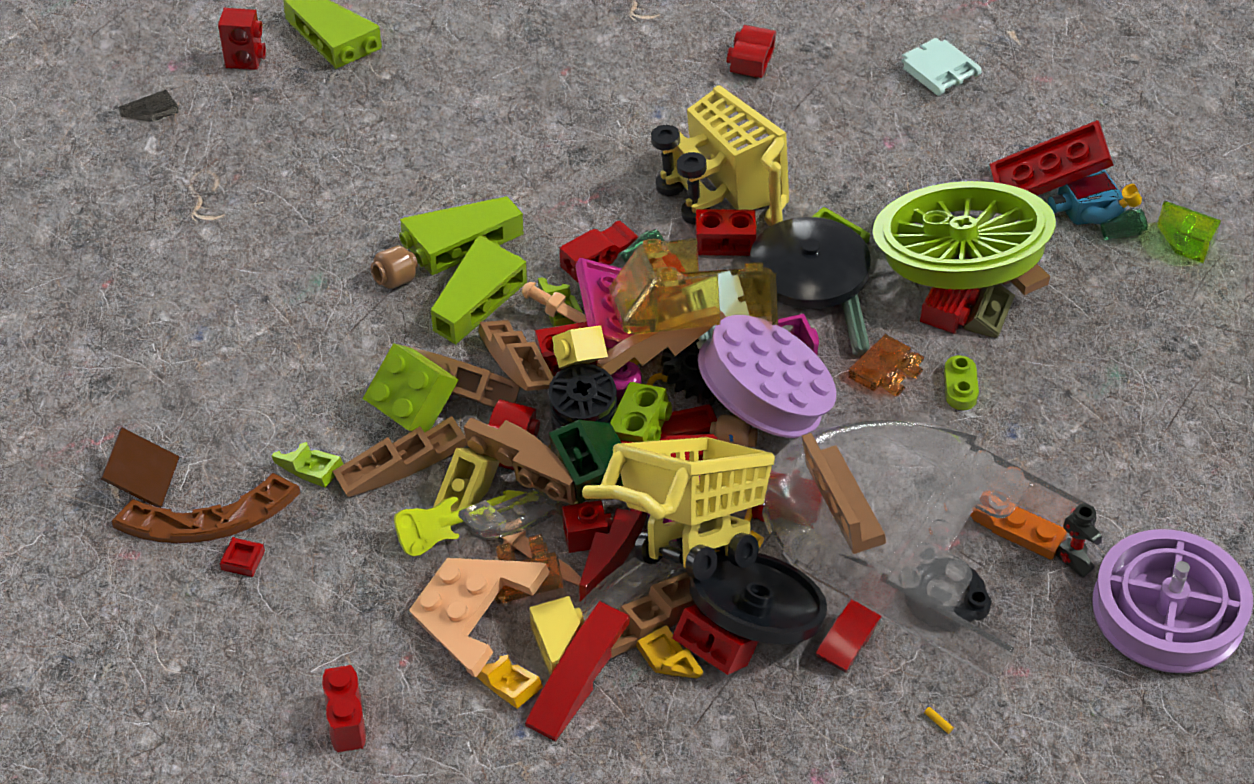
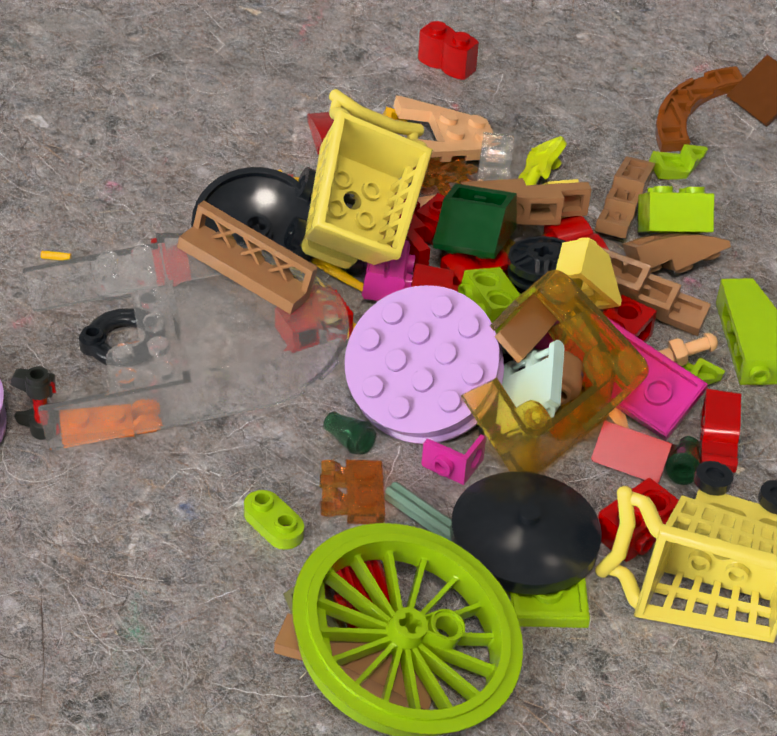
camera: 135 degrees right, 5 degrees down
red tile [220,537,265,577] -> none
none -> clear green cone [323,411,376,454]

